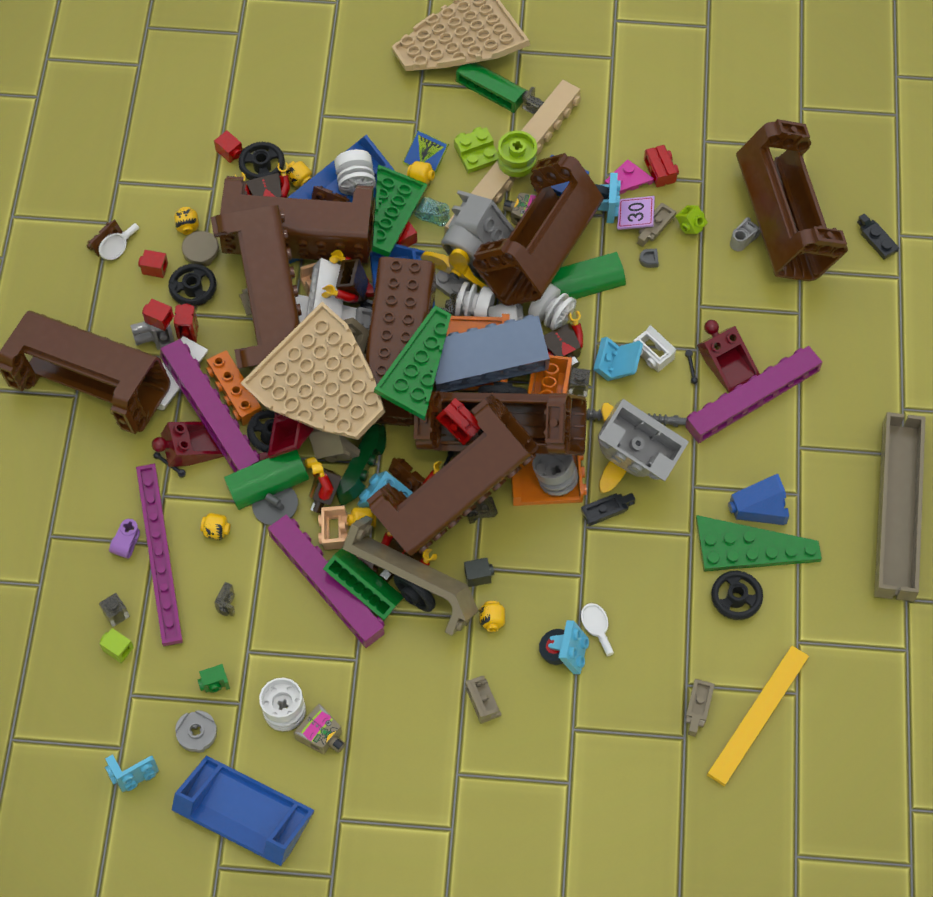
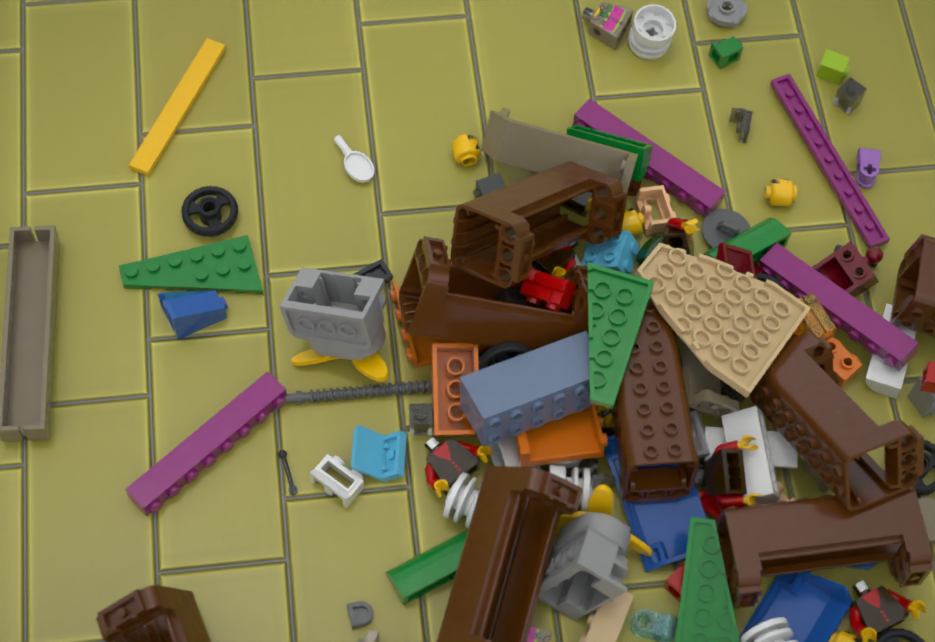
camera: 165 degrees right, 0 degrees up
red brick [174,304,199,343] -> none
reddish brown hinge [311,186,350,202] -> none
dark tan hinge [465,676,501,724] -> none
medium azure plate [539,620,589,674] -> none
dark tan hinge [685,679,715,737] -> none
dark red slope [697,320,760,393] -> none
none -> clear yellow brick [797,292,837,340]

